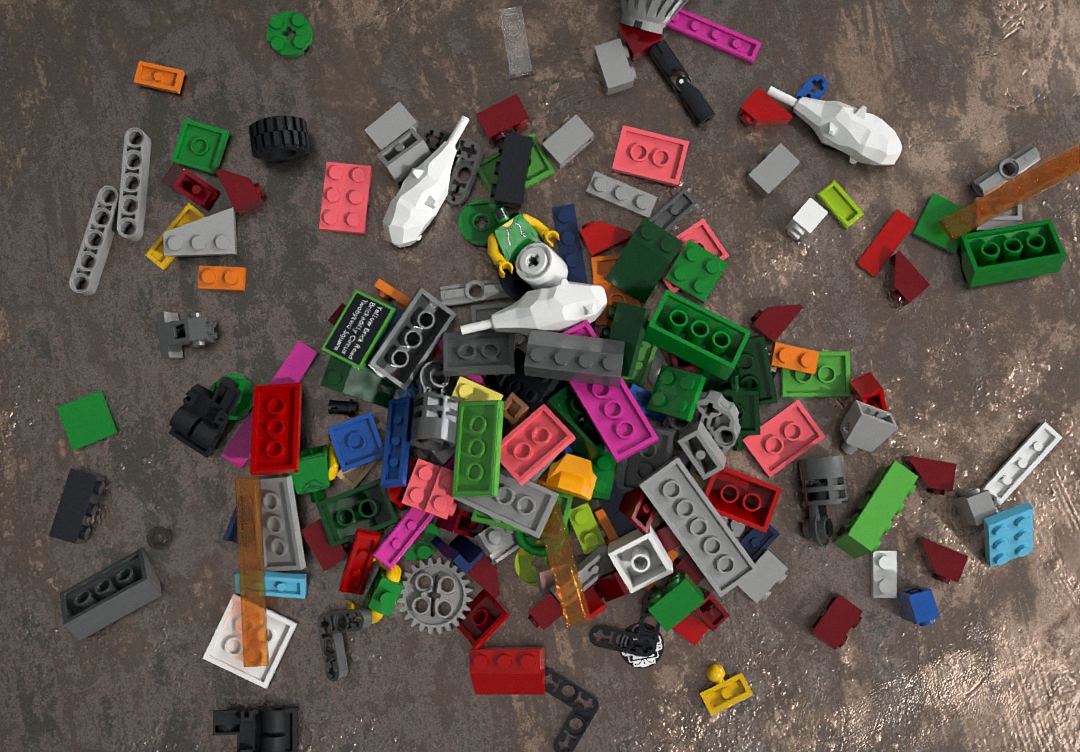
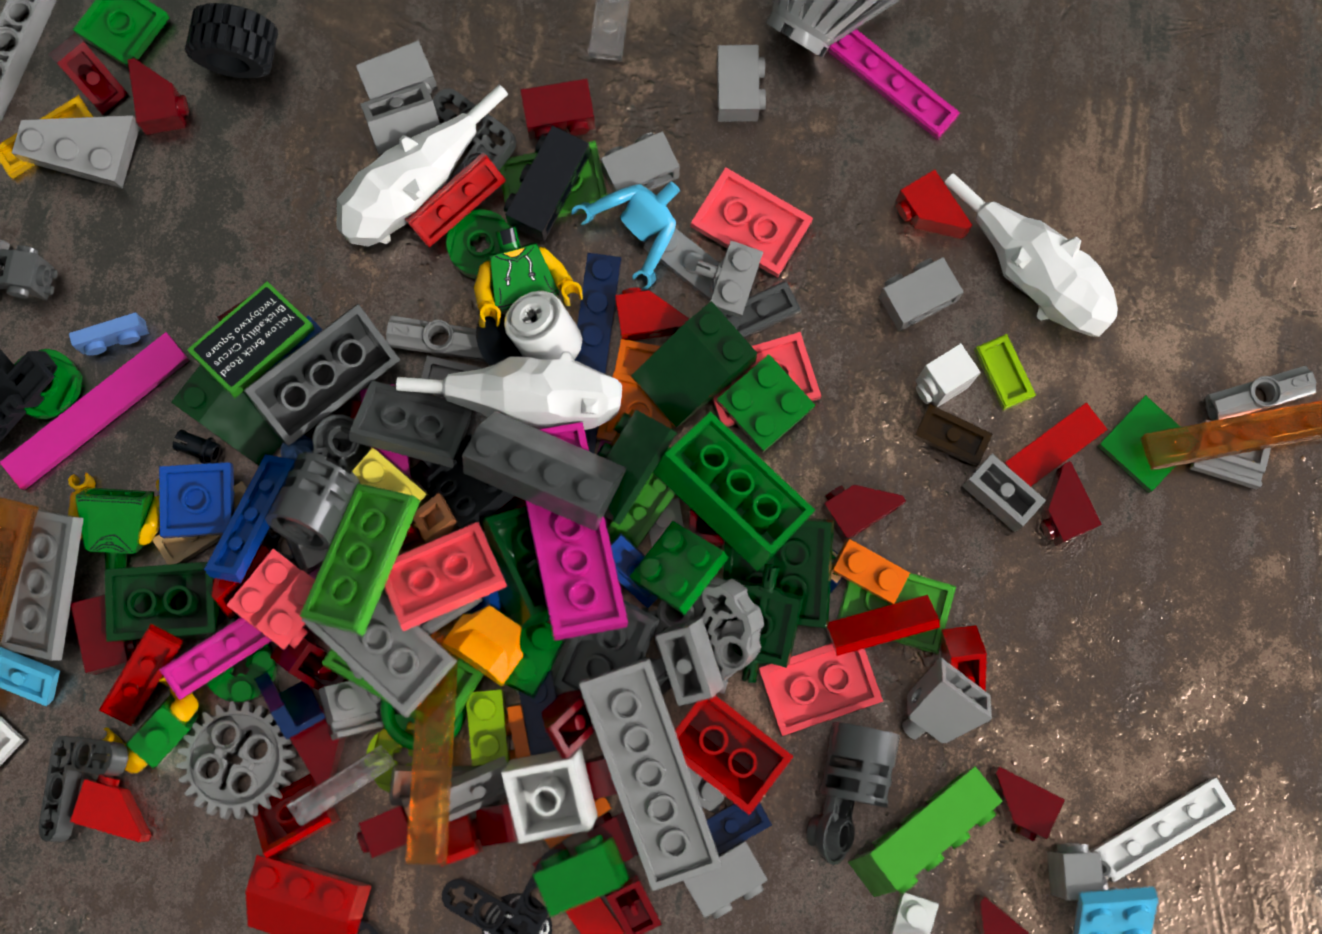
camera: 10 degrees right, 5 degrees down
orange plate [197,266,246,291] -> none
red plate [250,383,302,476] -> none
coral plate [319,162,373,235] -> none
orange plate [374,278,411,311] -> none
dark red slope [617,23,663,61] -> none
black piece [648,40,716,126] -> none
blue beam [792,75,828,110] -> none
green slope [960,219,1067,287] -> none
none -> medium blue plate [69,312,149,355]
none -> red slope [70,774,152,842]
none -> clear tile [286,745,395,826]
none -> red tile [405,153,507,248]
none -> medium azure piece [571,181,680,290]
none -> light grey plate [694,240,763,318]
none -> red tile [826,595,940,656]
none -> dark brown plate [914,404,993,467]
none -> light grey brick [962,454,1046,532]

